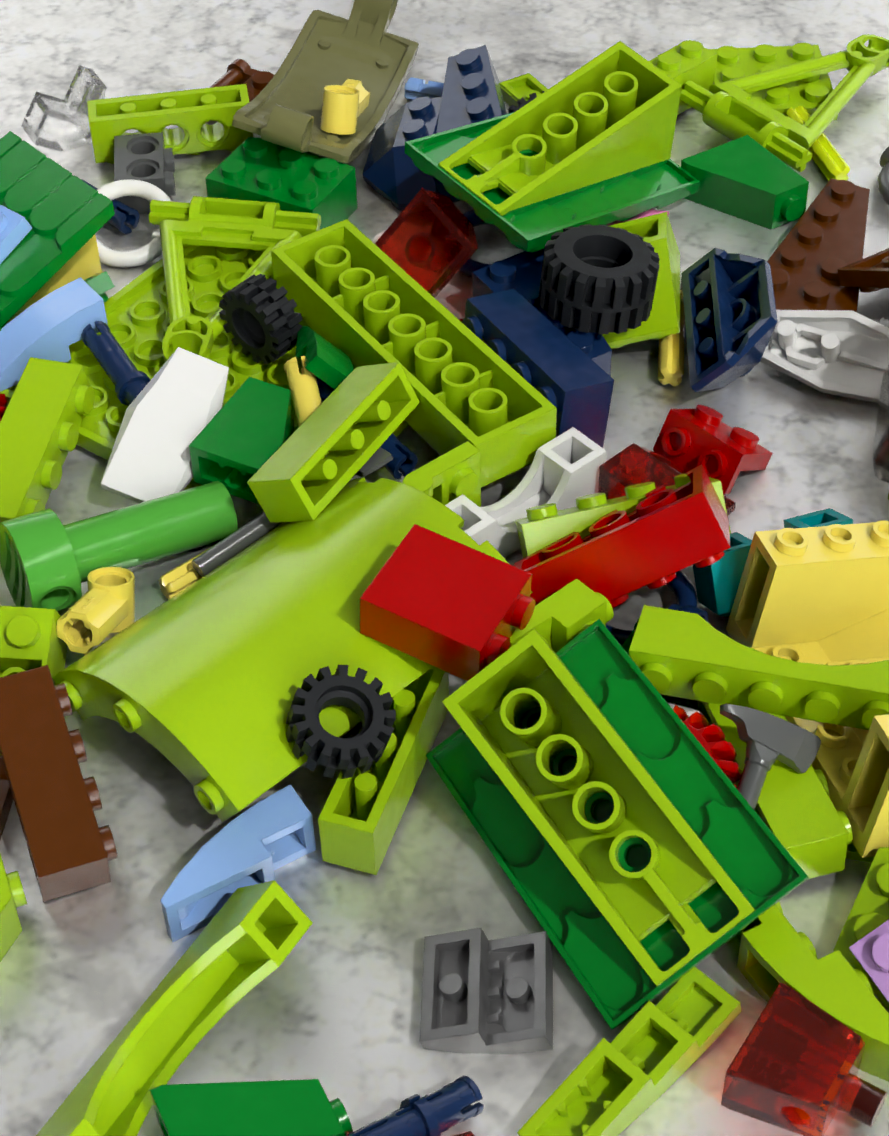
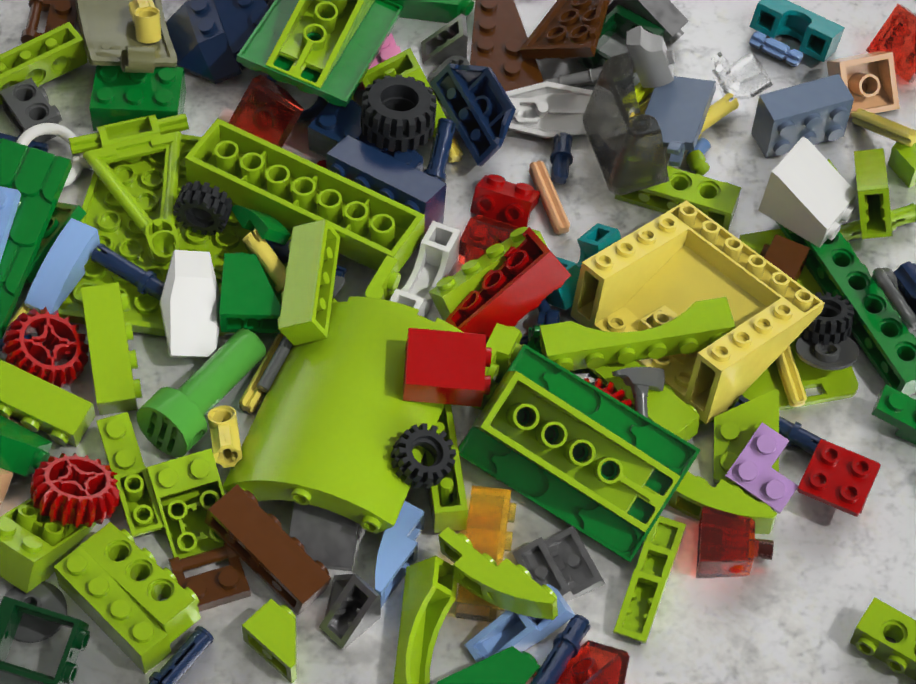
camera: 30 degrees left, 10 degrees up
none -> flat silver slope [289,502,359,571]
none -> flat silver slope [319,574,381,649]
none -> flat silver slope [421,14,468,66]
none -> dark blue pin [423,118,457,183]
none -> lime slope [438,527,558,620]
none -> clear yellow brick [455,485,517,622]
none -> light blue slope [464,584,575,662]
none -> light nougat axle [529,160,570,235]
none -> dark blue axle [550,132,573,185]

